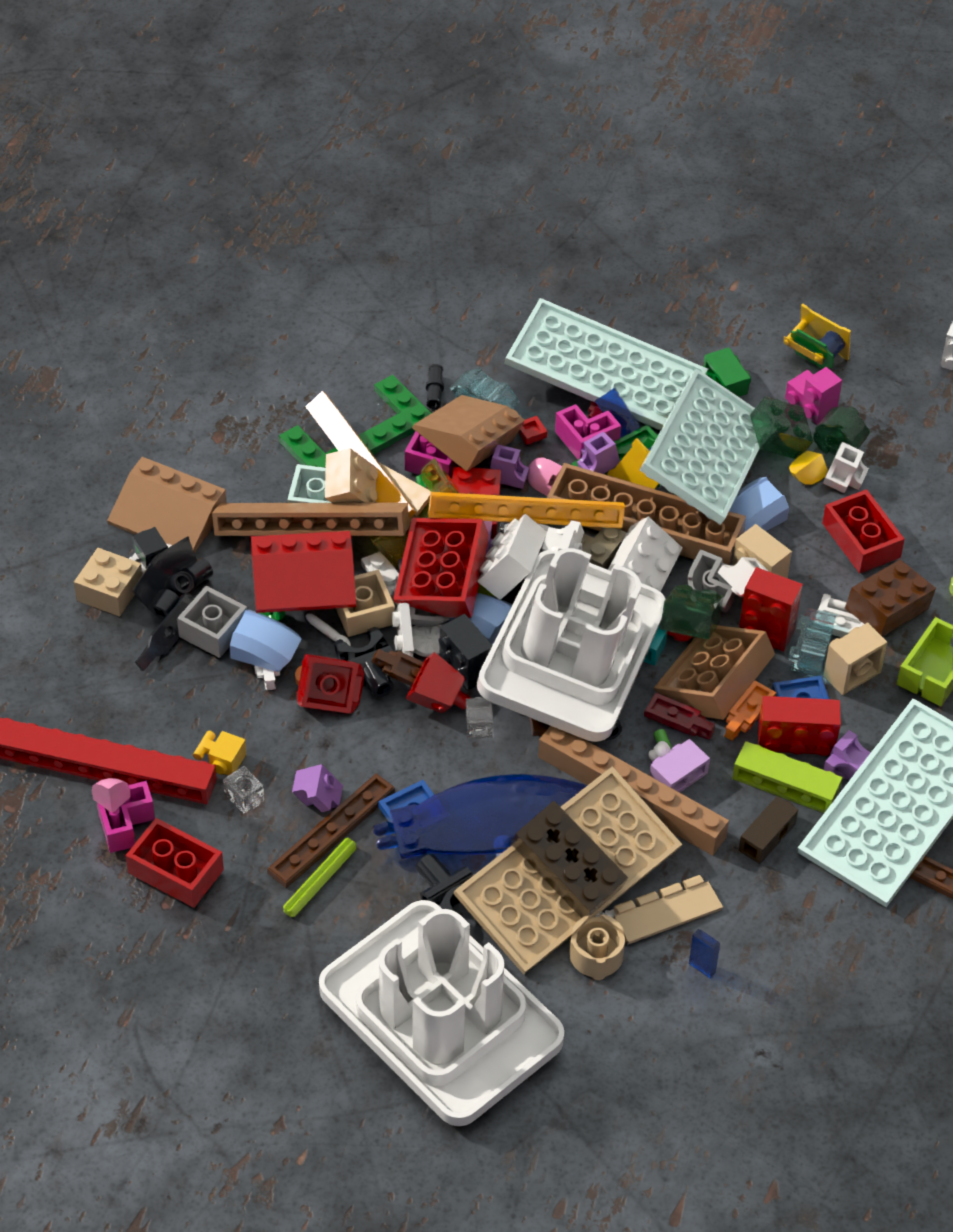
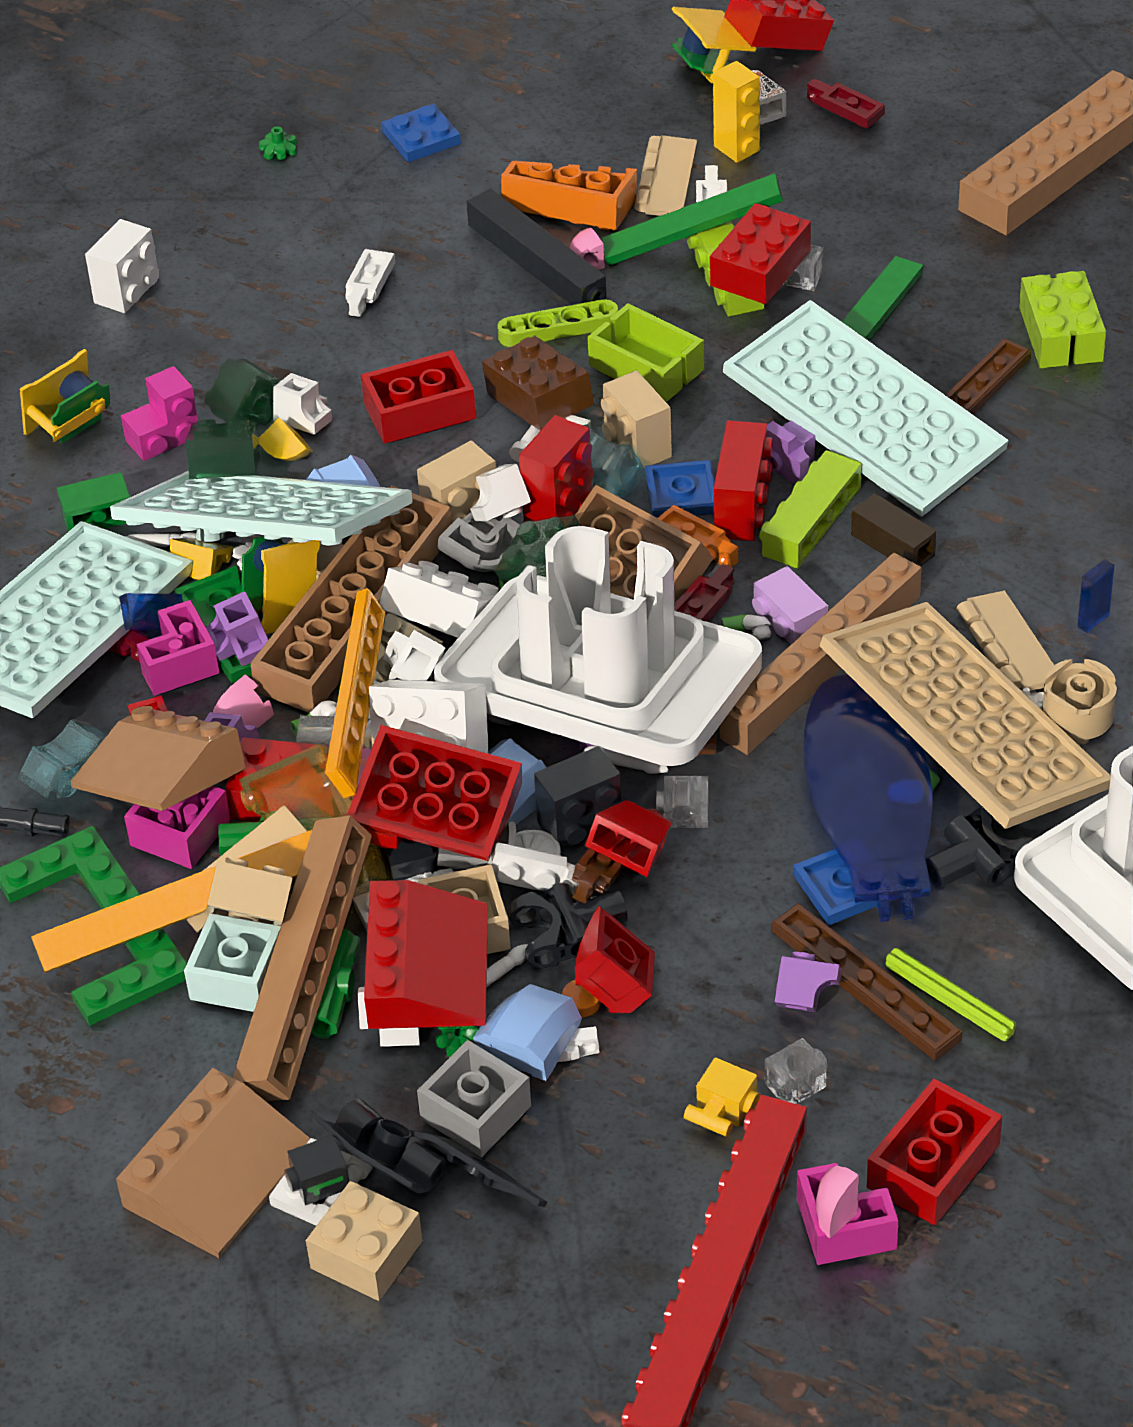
camera: 80 degrees left, 5 degrees down
dark brown brick [511,801,628,918] -> none

